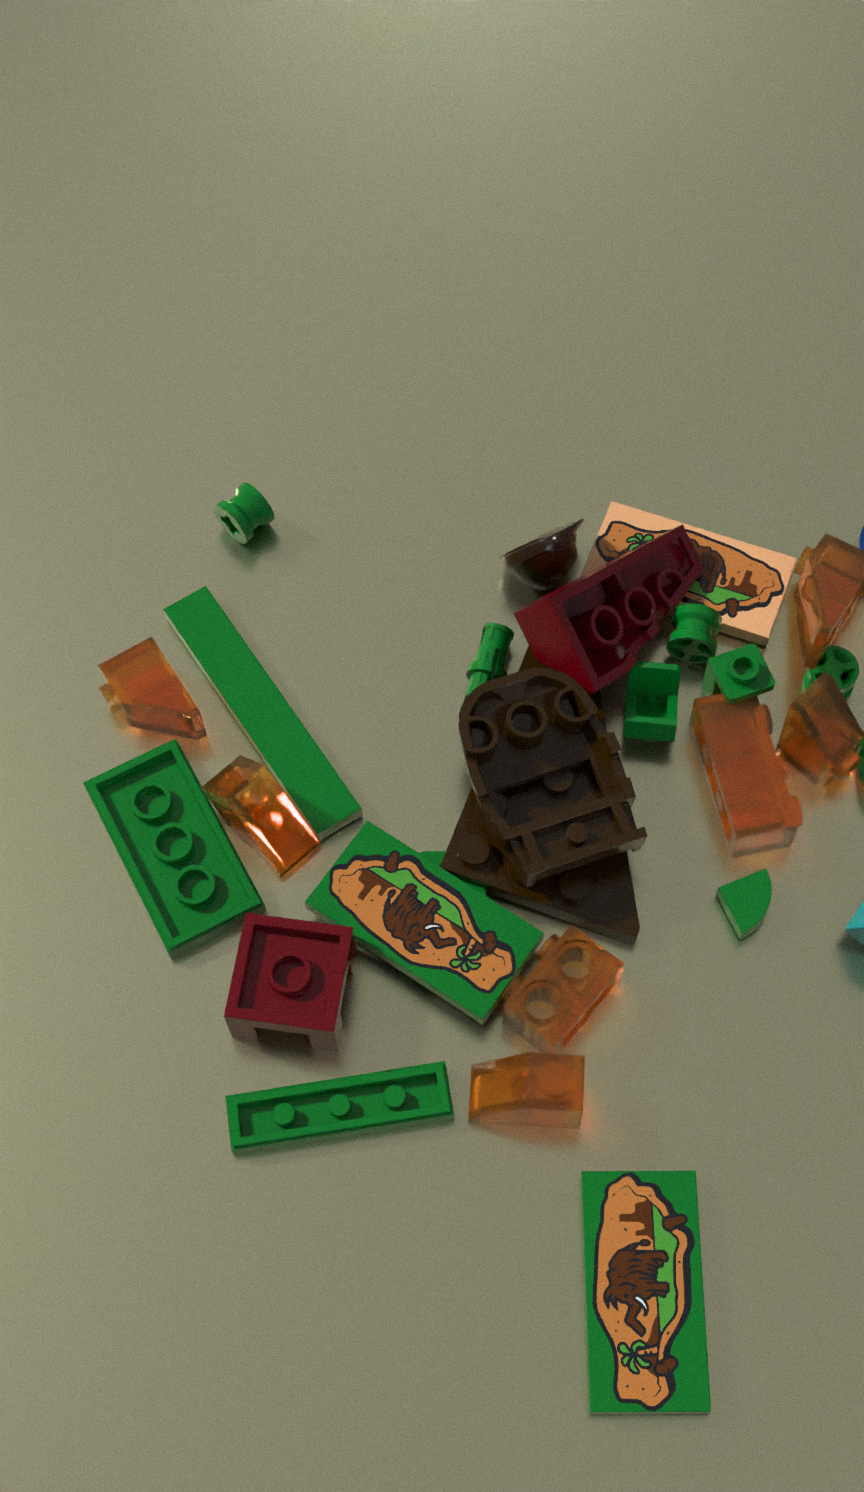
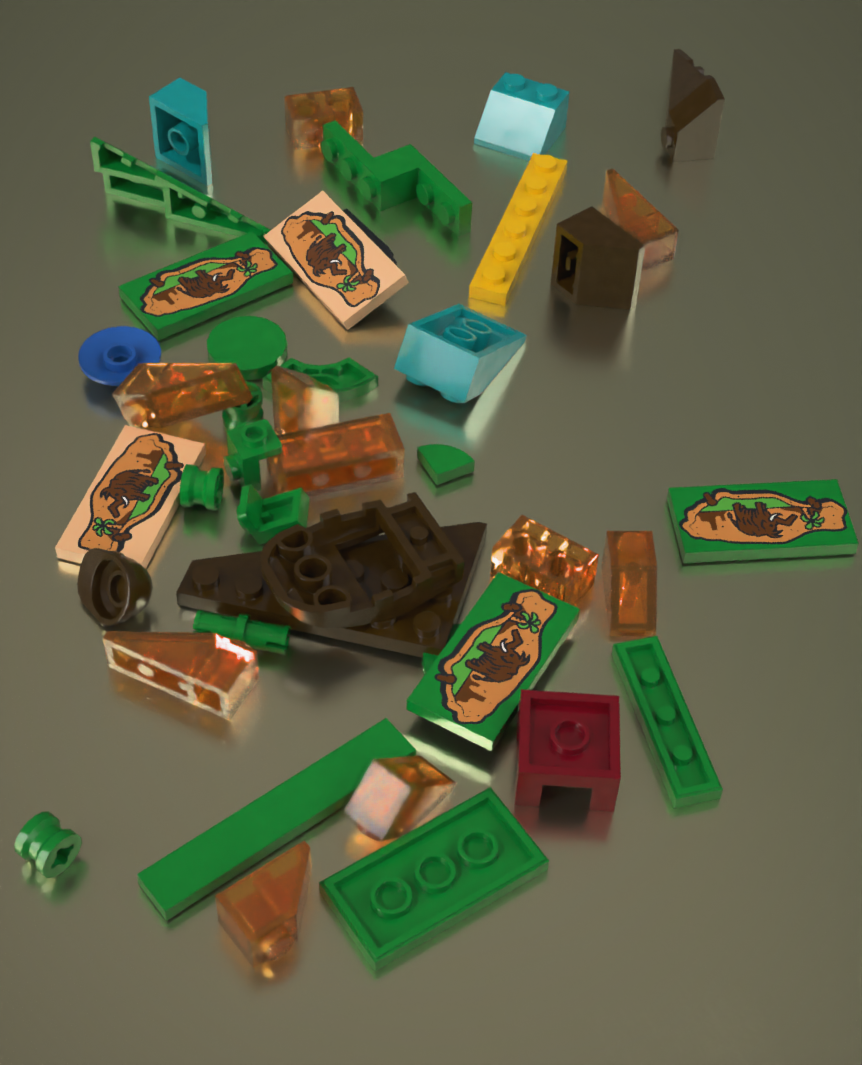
camera: 100 degrees left, 15 degrees down
dark red wedge [513,524,704,694] -> none
none -> clear orange slope [103,631,259,721]

